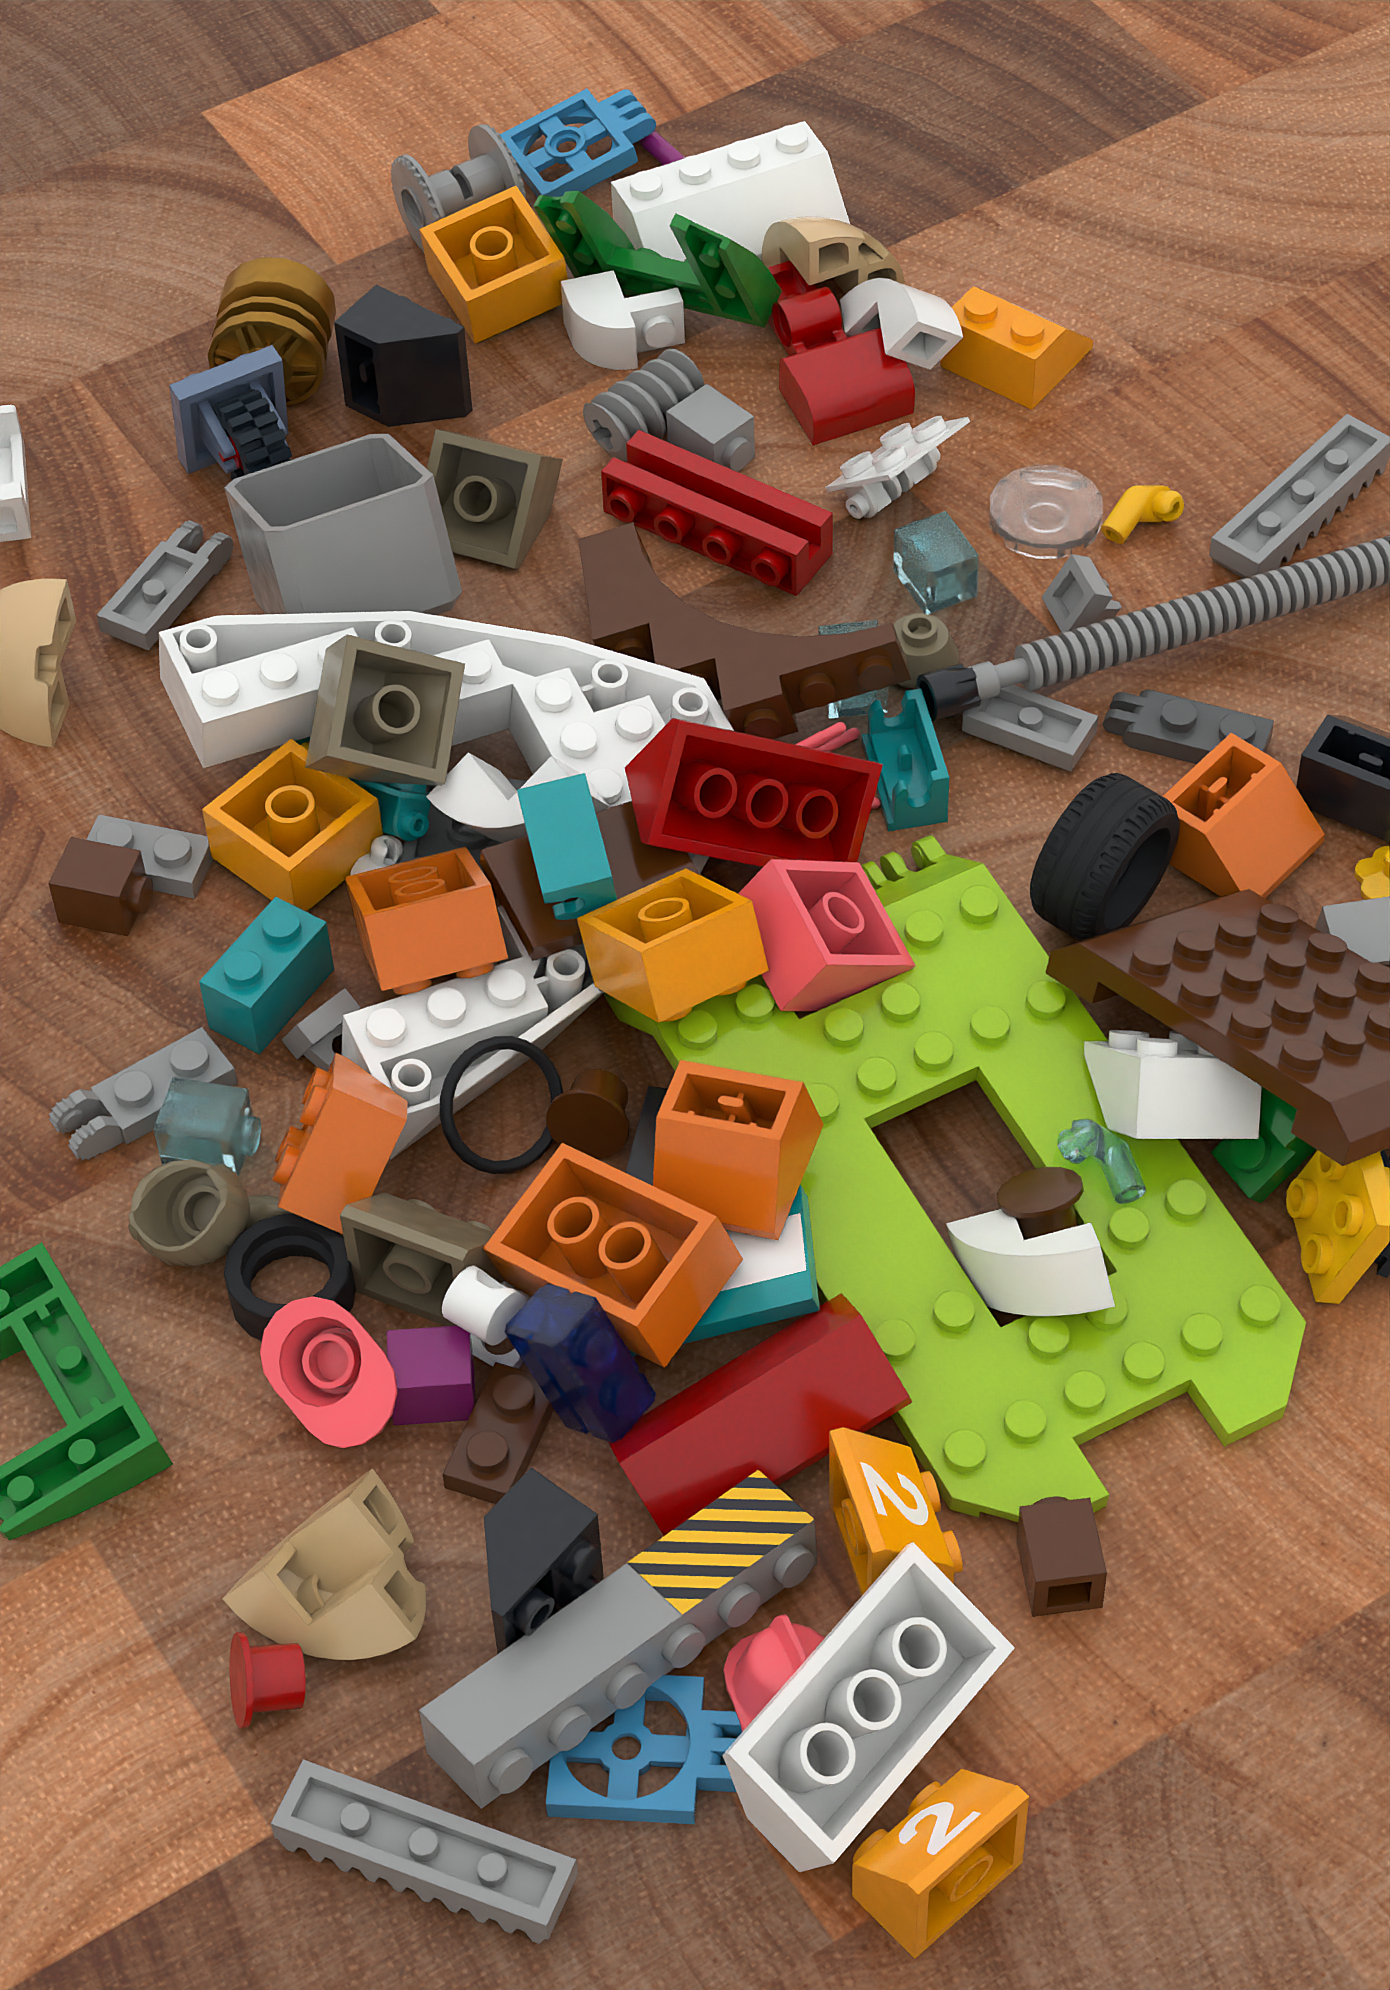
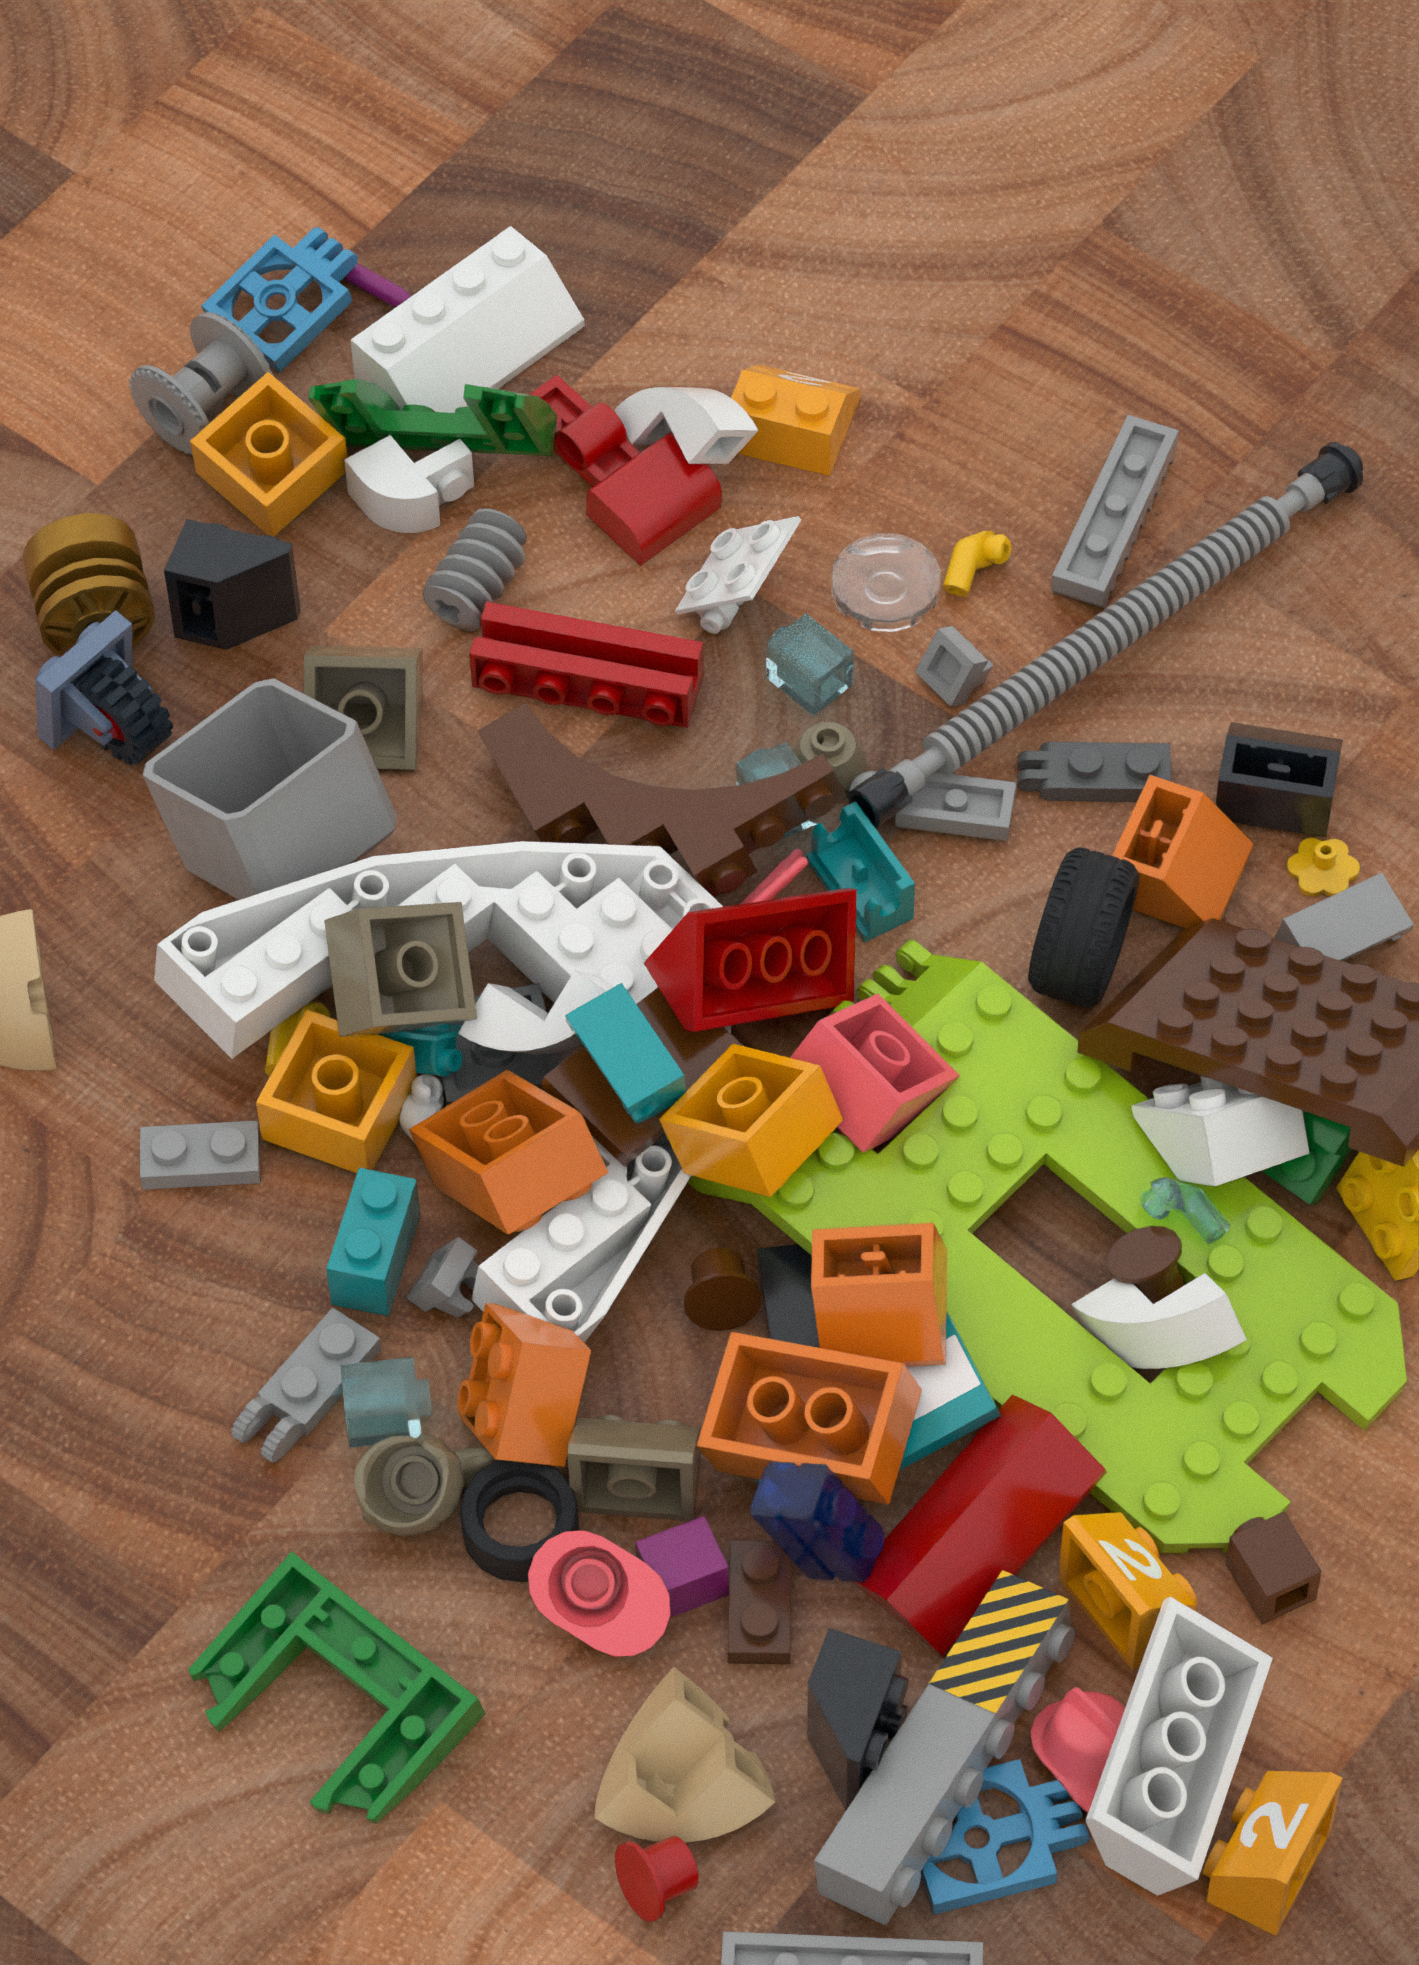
camera: 20 degrees left, 5 degrees up
reddish brown brick [48,837,153,936] -> none
light grey hinge [97,520,234,651] -> none
black tyre [439,1036,563,1174] -> none
white leg [442,1265,549,1369] -> none
light grey brick [666,384,755,472] -> none
tan brick [762,216,905,294] -> none

